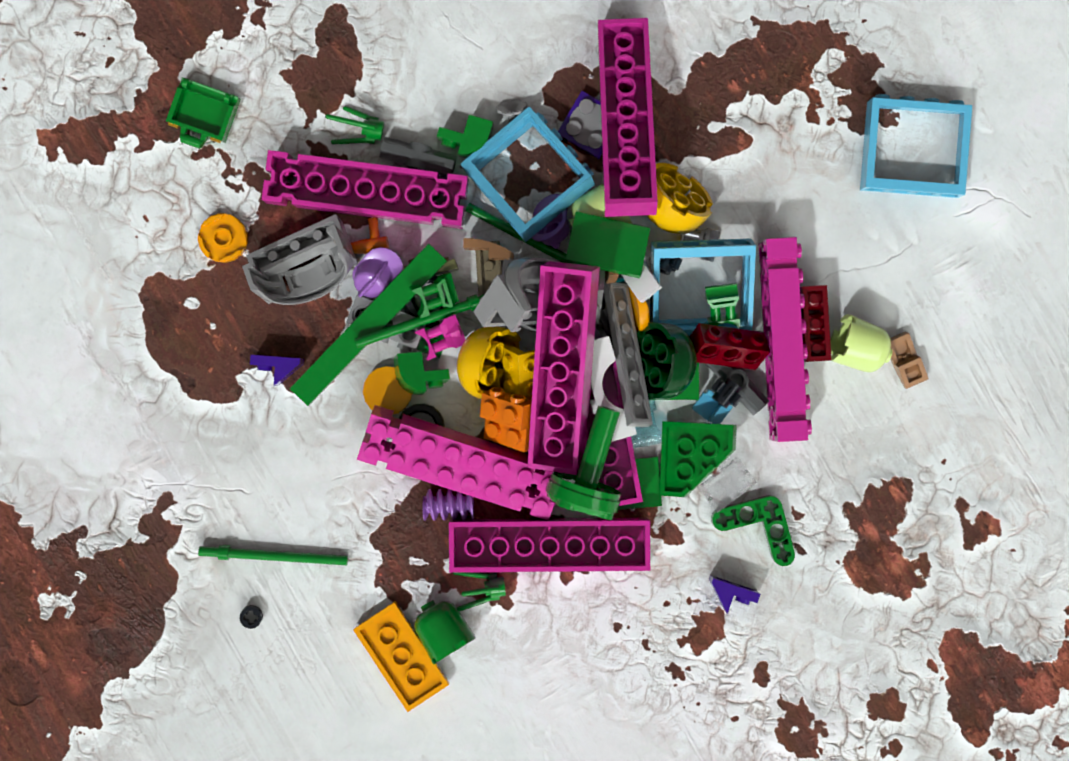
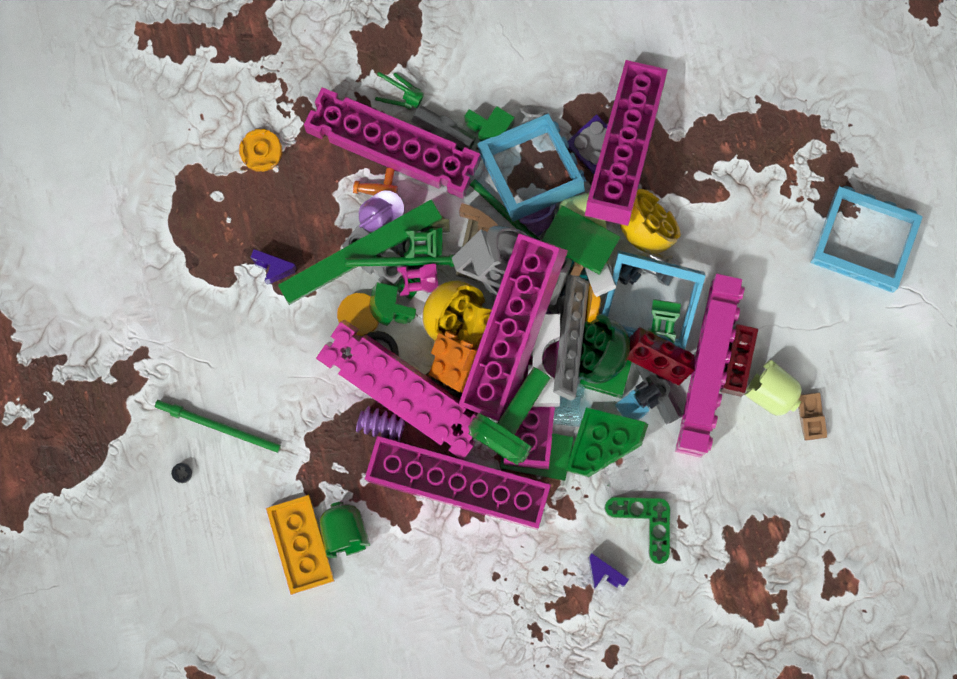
camera: 20 degrees right, 10 degrees down
green piece [166,77,241,149] -> none
light grey piece [242,214,358,305] -> none
green plant [453,572,506,612] -> none

